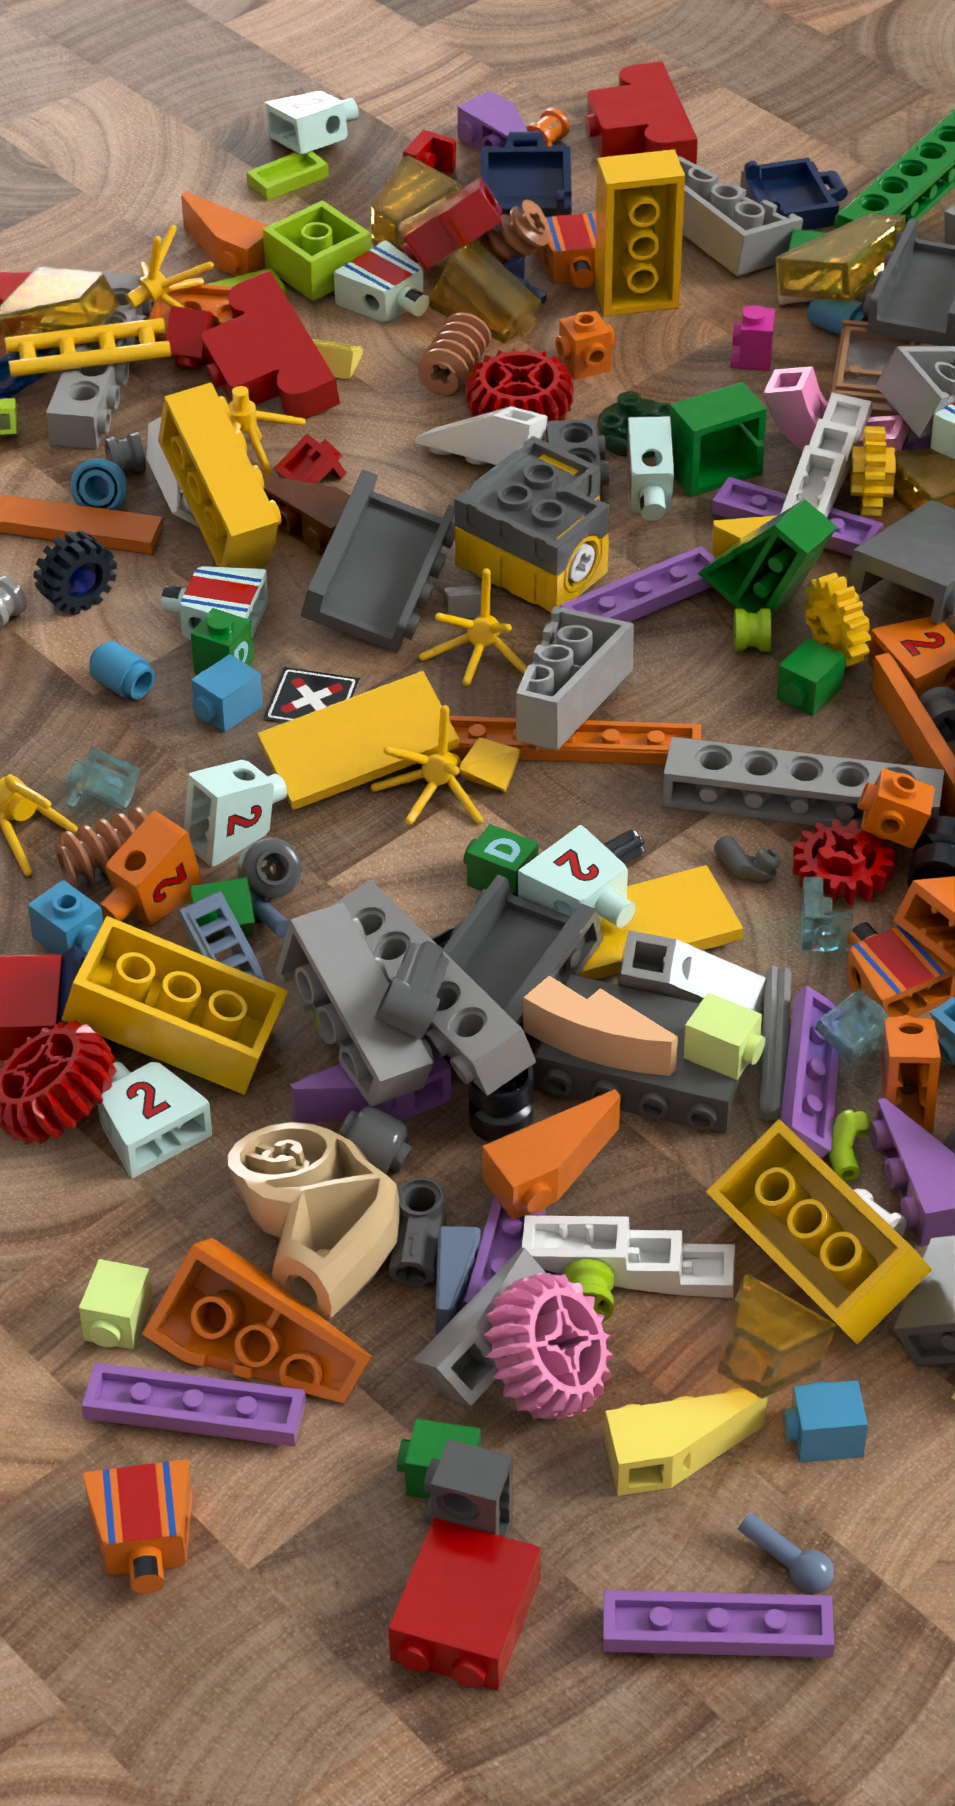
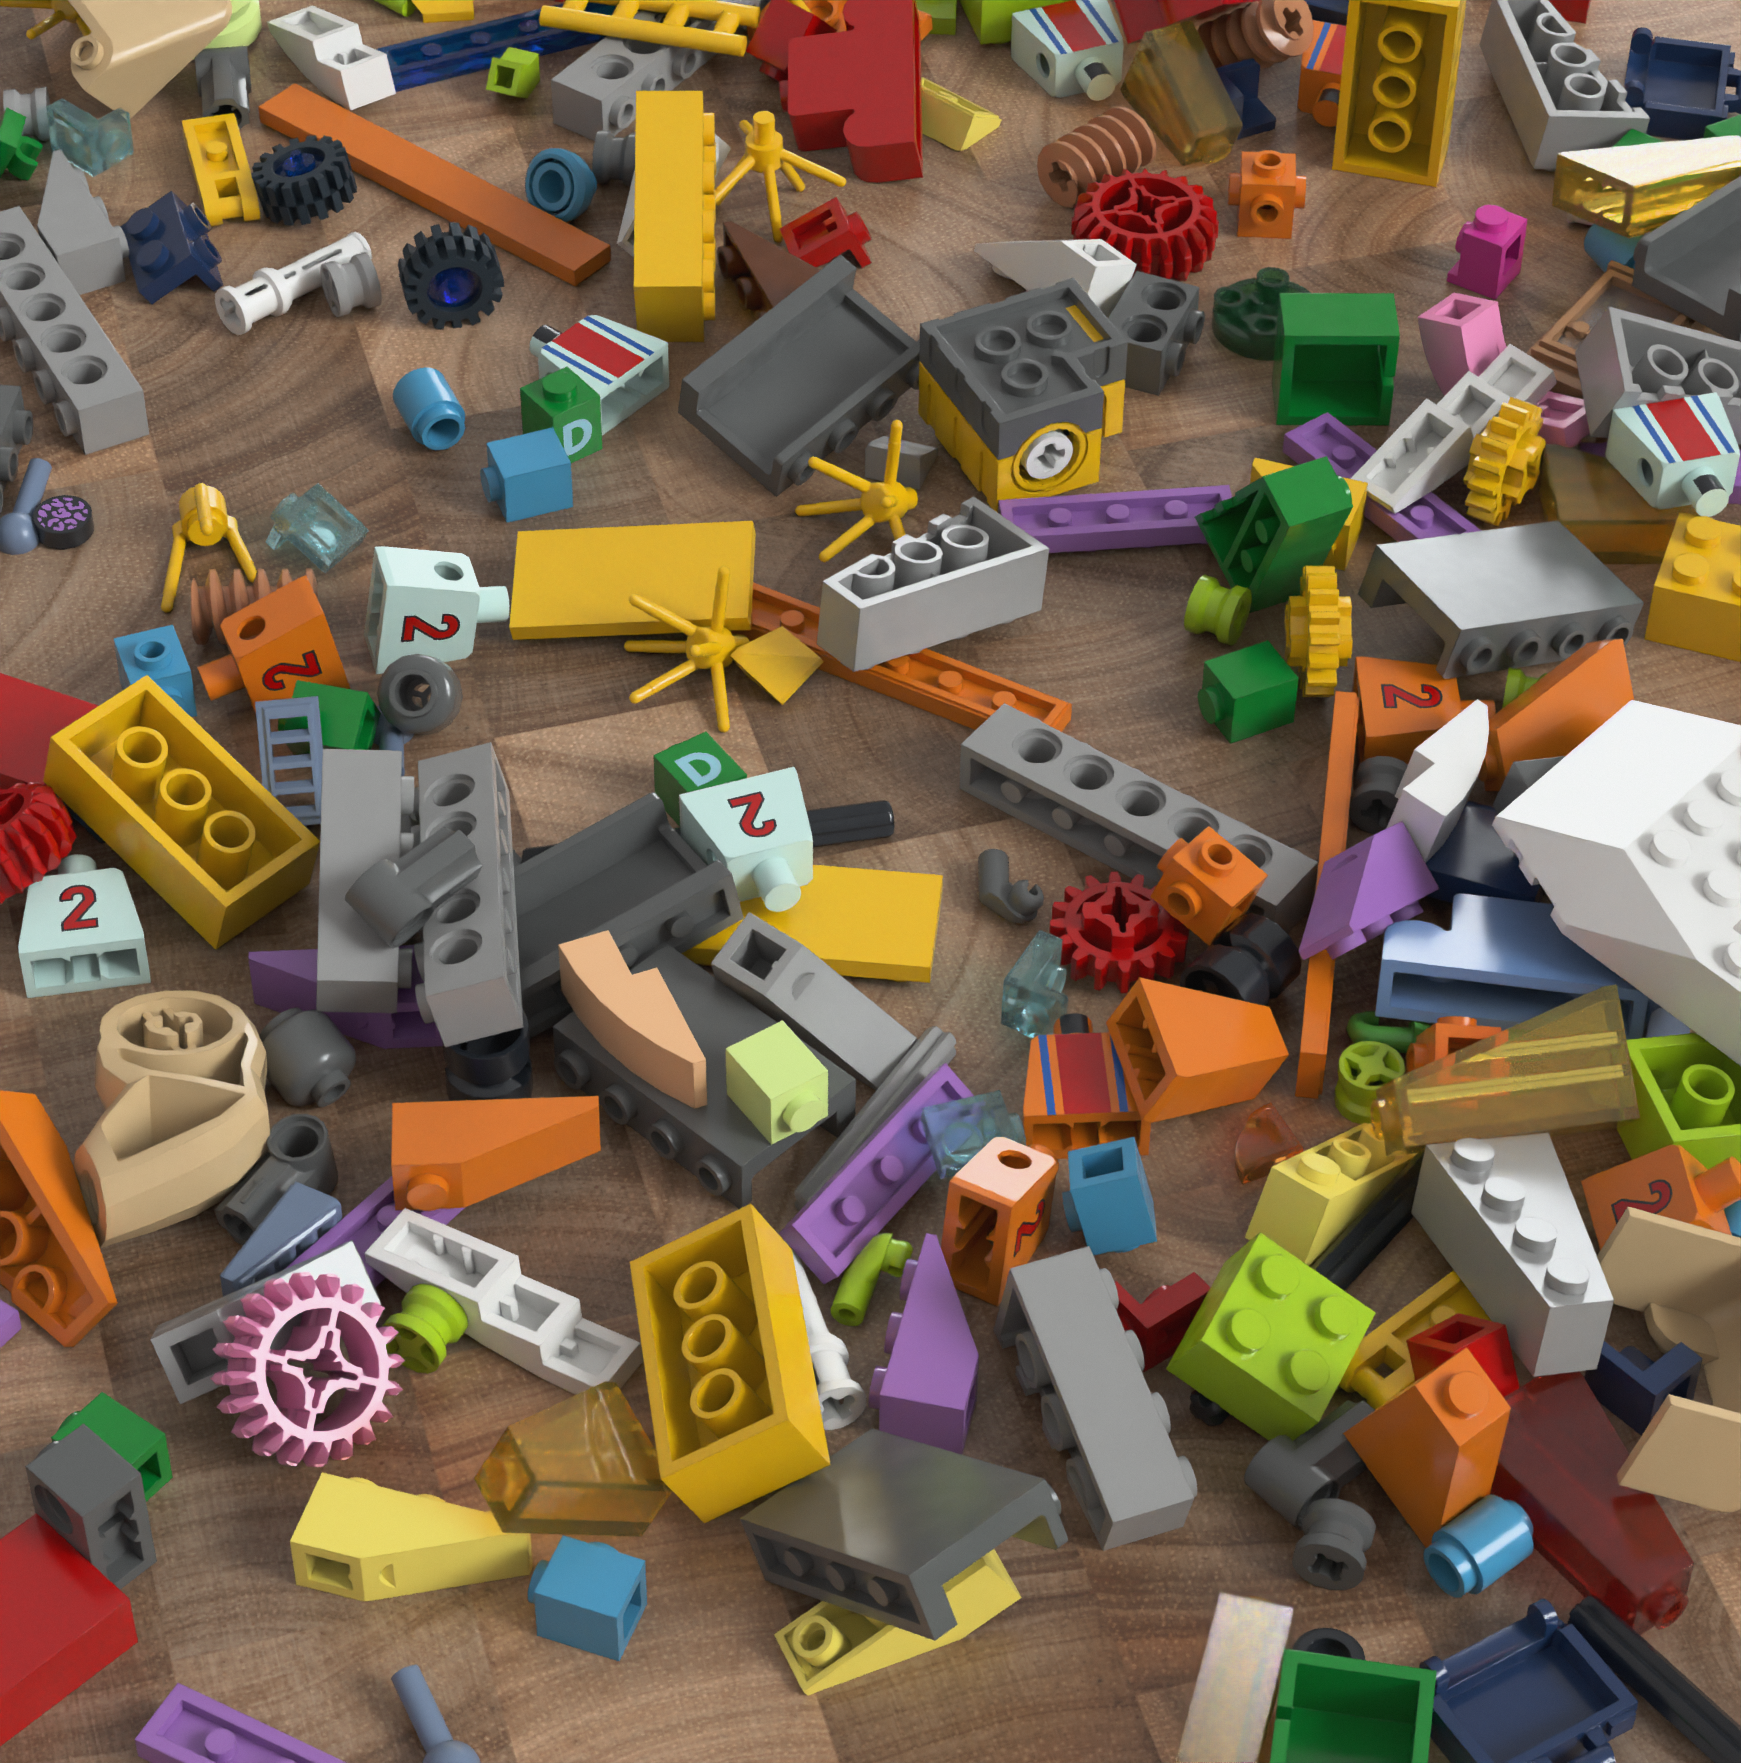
camera: 25 degrees right, 0 degrees up
black sticker [263,667,360,722] -> none
light aqua torso [626,416,674,521] -> none

